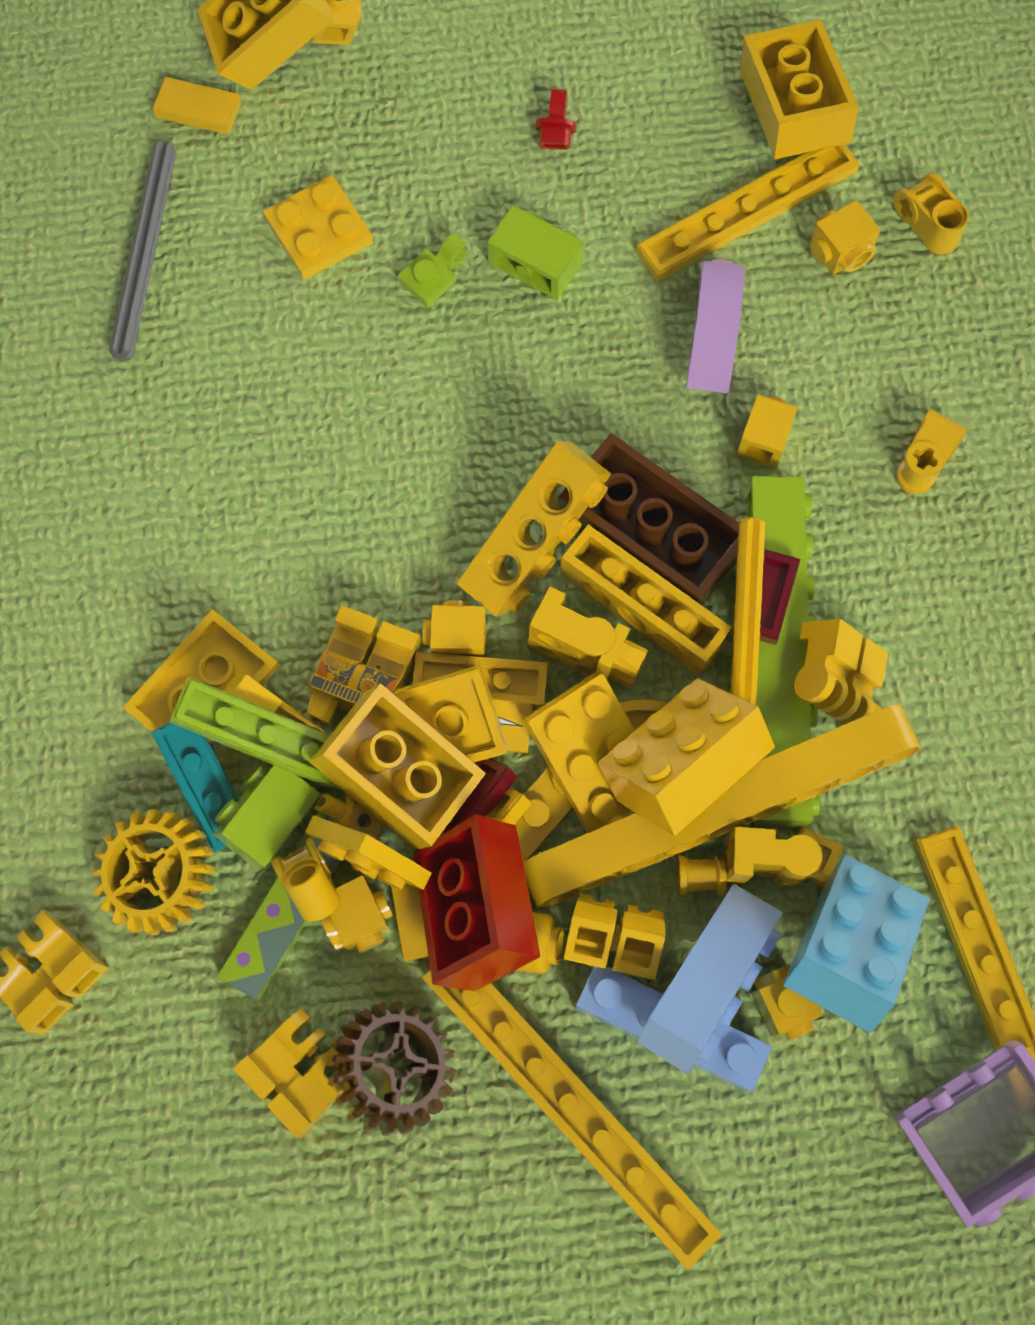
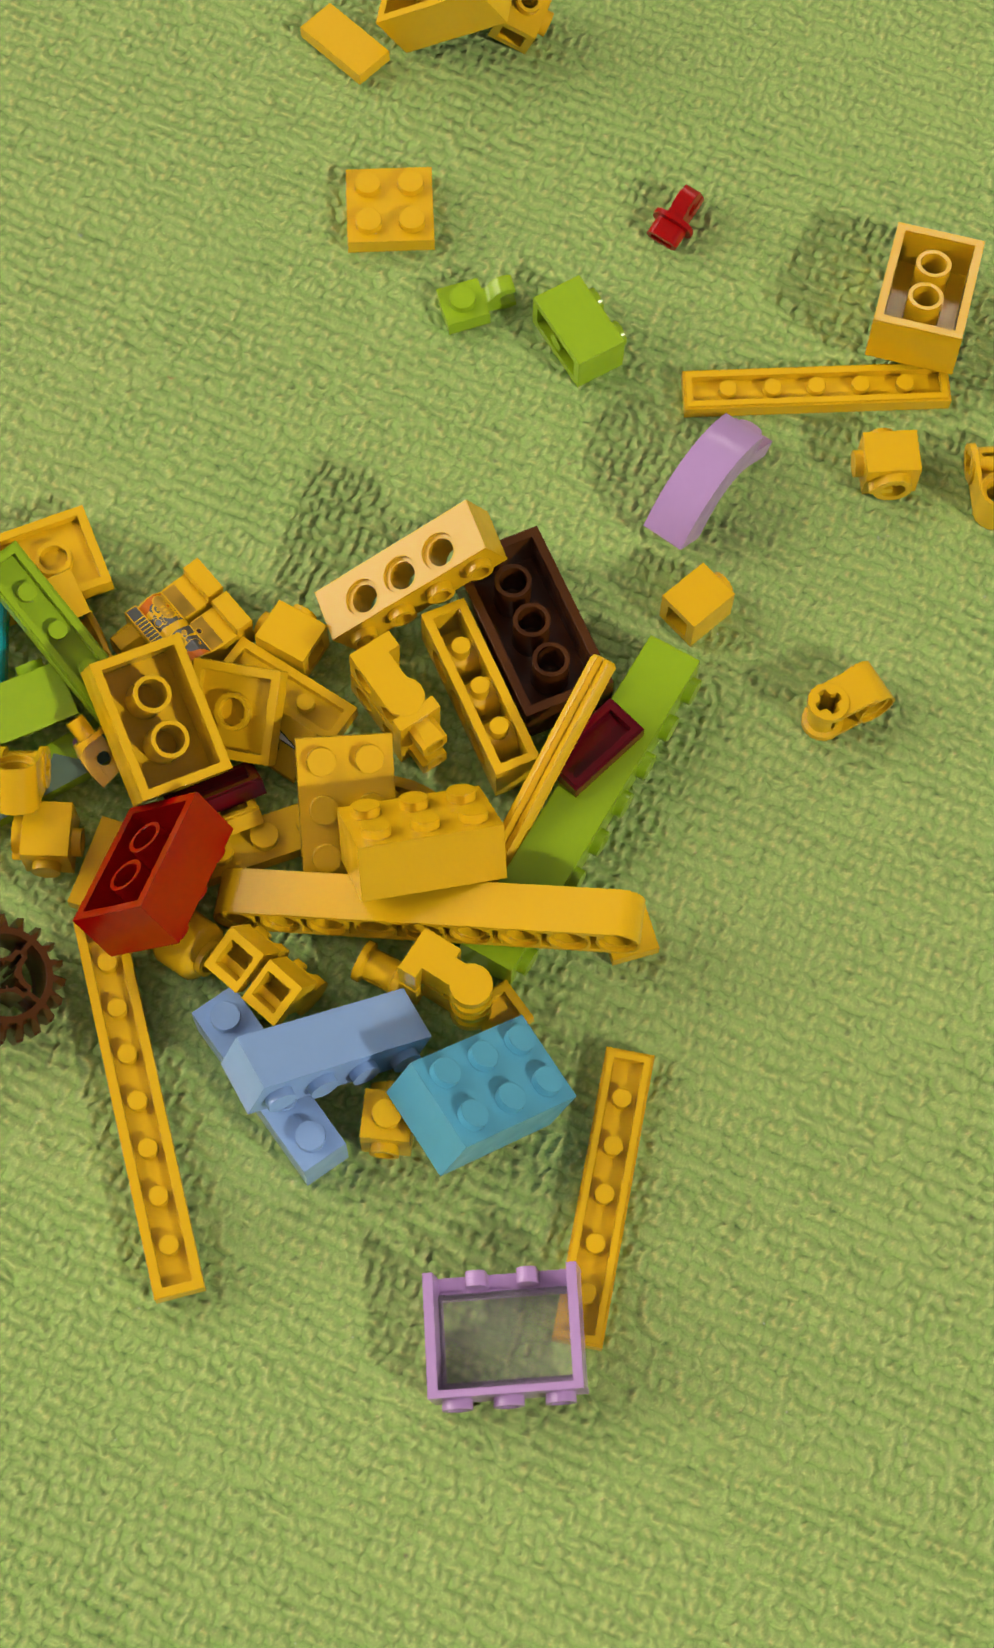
camera: 25 degrees right, 5 degrees down
dark grey axle [109,140,176,361] -> none
yellow plate [305,815,431,890] -> none
yellow legs [794,619,889,725] -> none

